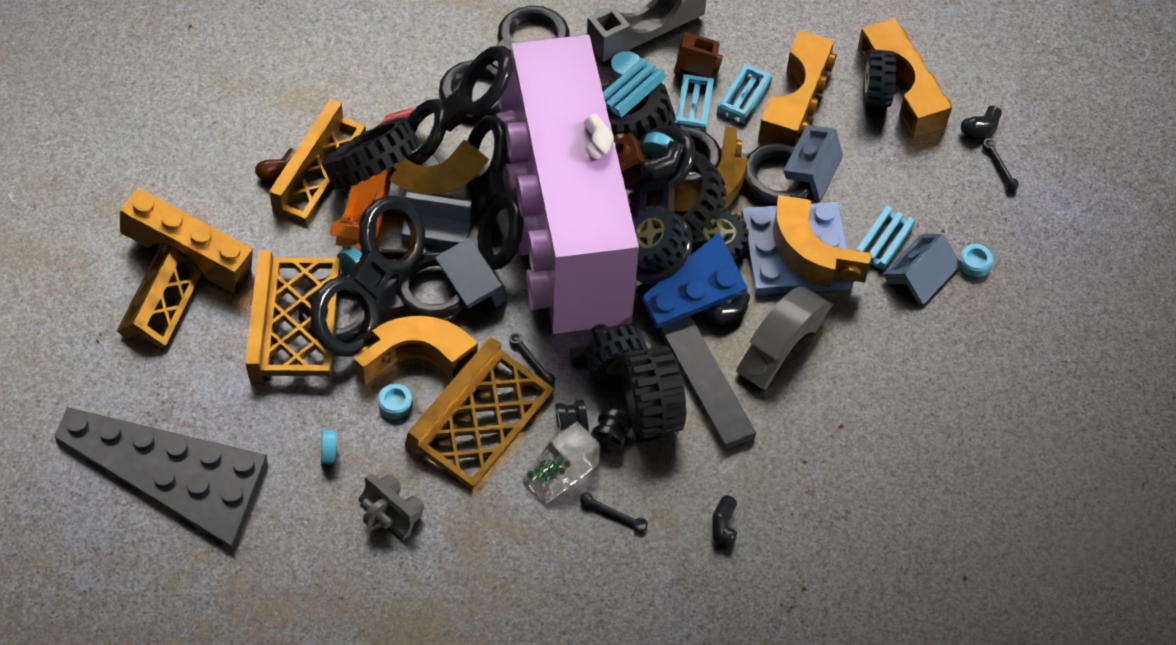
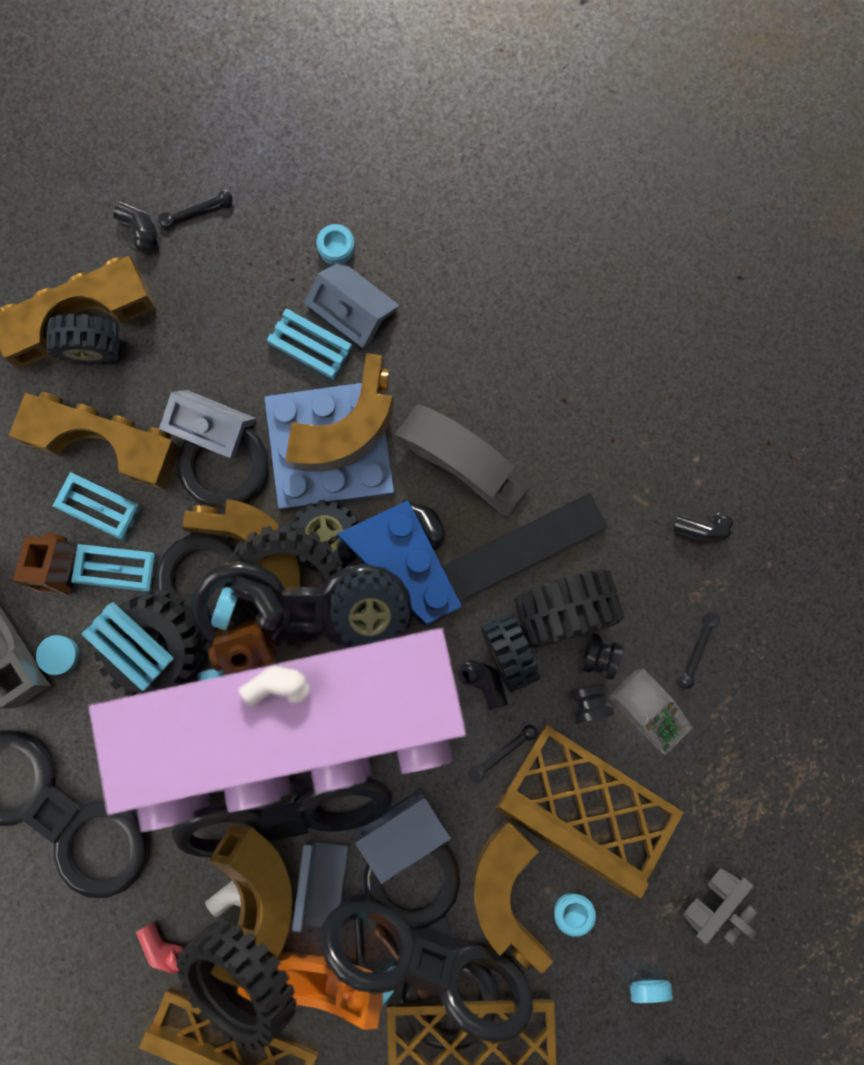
camera: 85 degrees left, 25 degrees up
black bar [406,45,513,165] -> none

